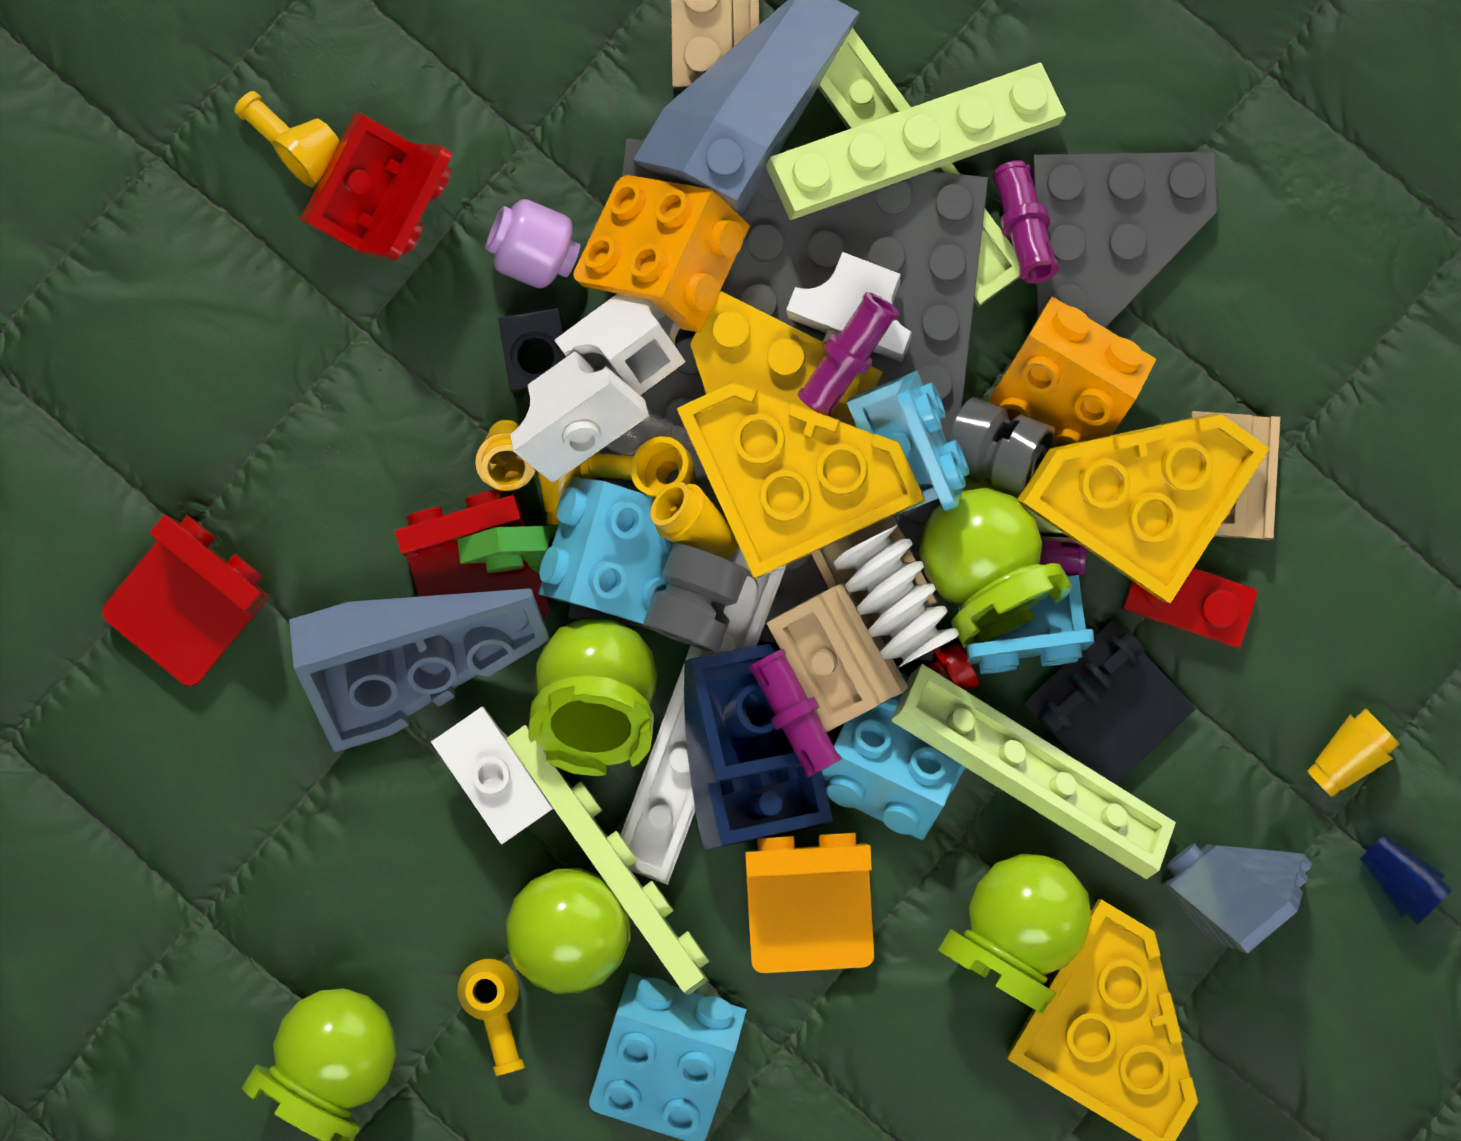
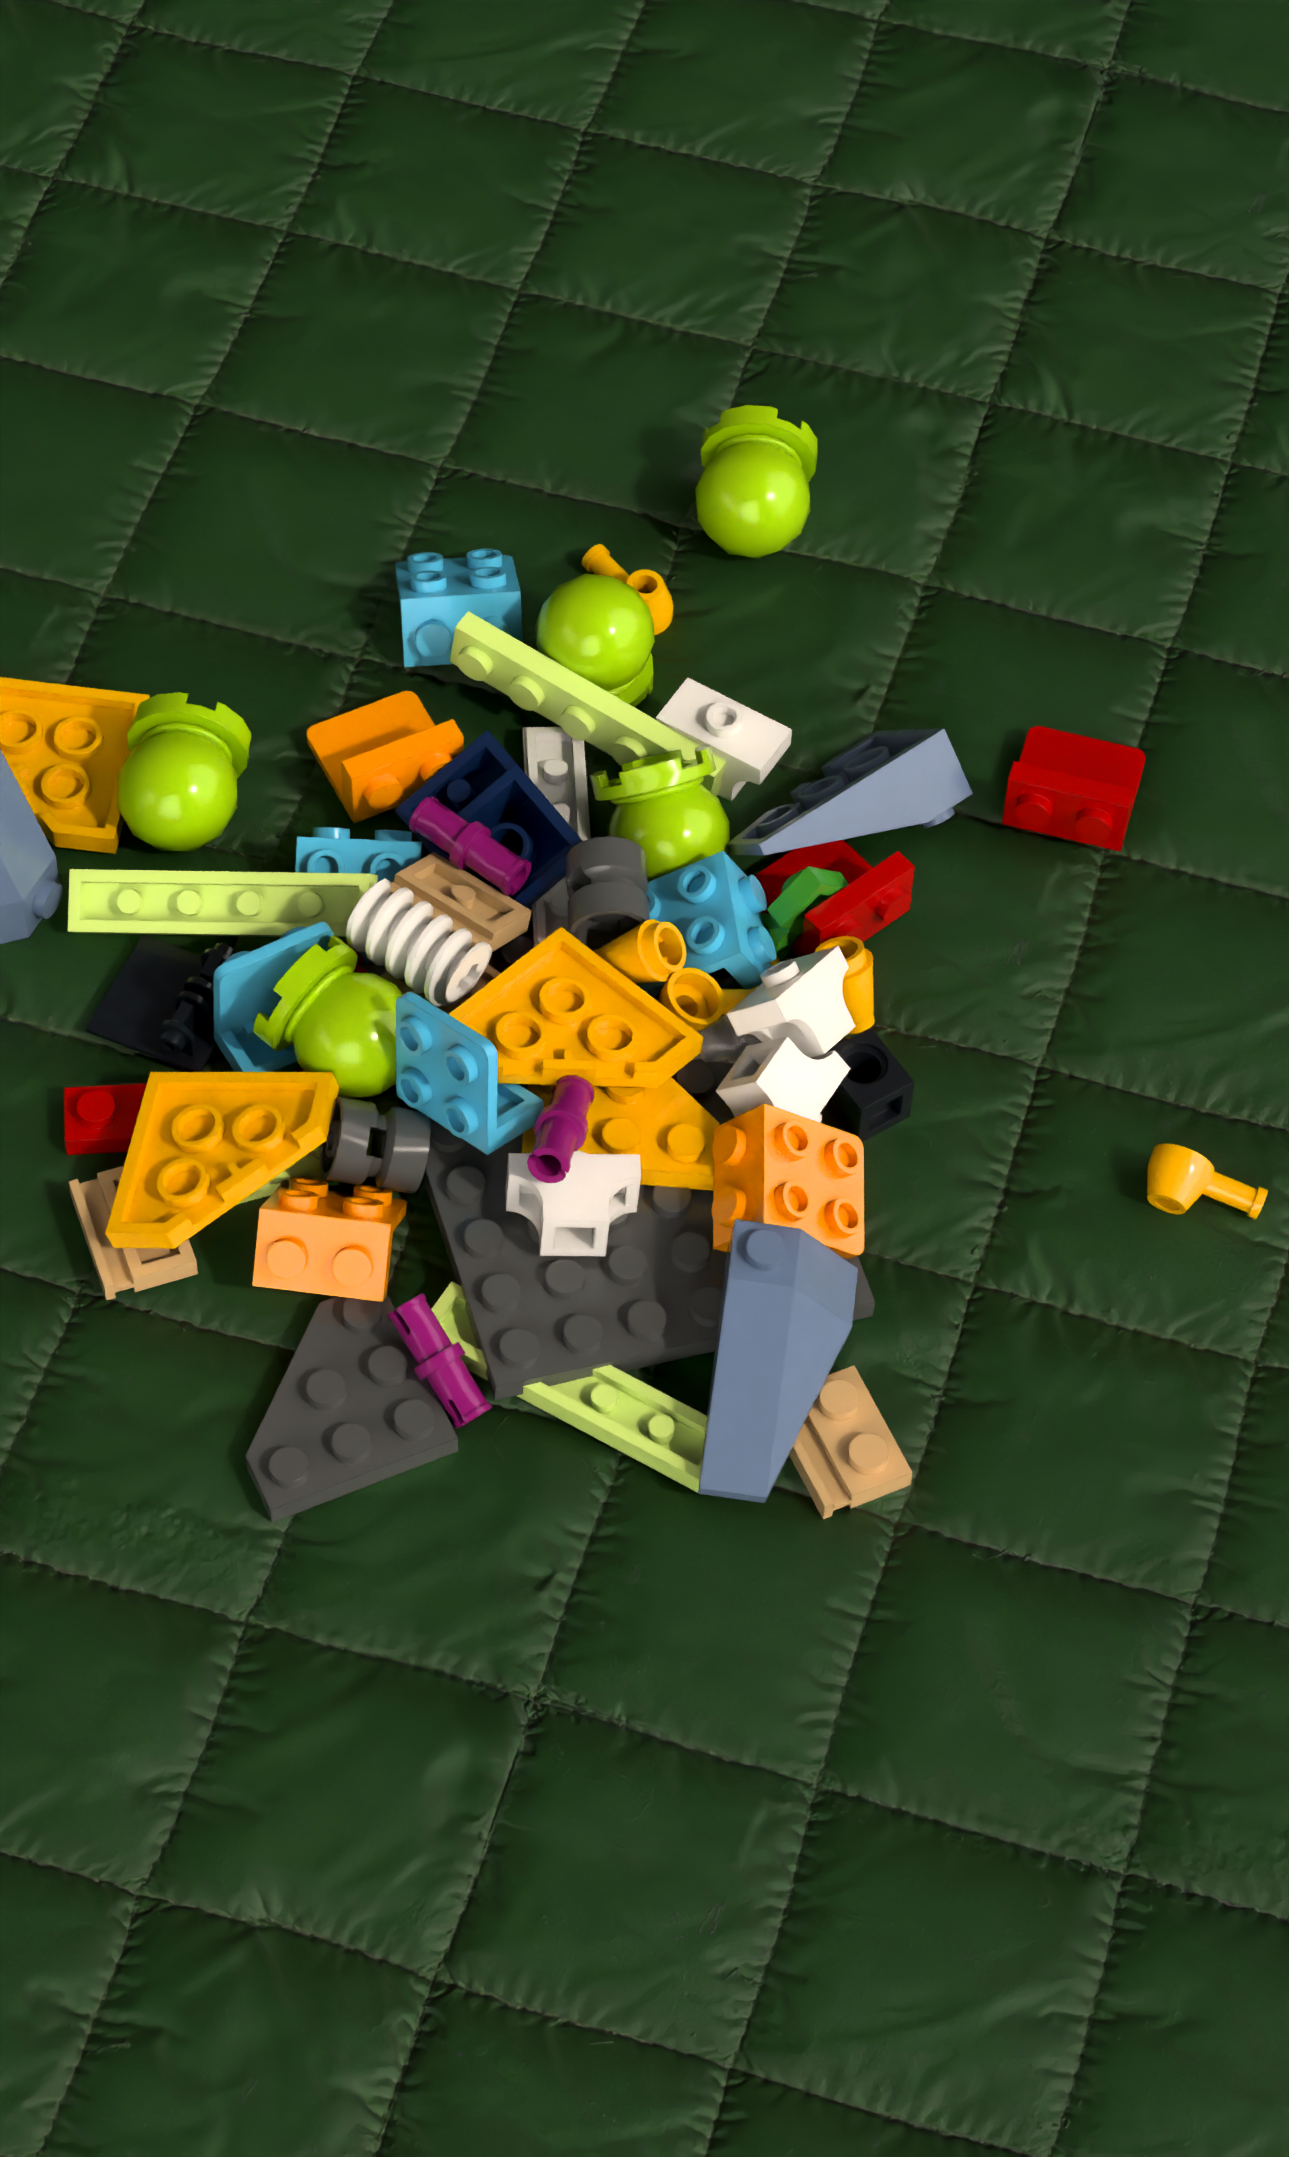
camera: 155 degrees right, 30 degrees down
red bracket [299,113,452,261] -> none
lavender head [485,199,580,289] -> none
yellowish green plate [766,62,1066,220] -> none

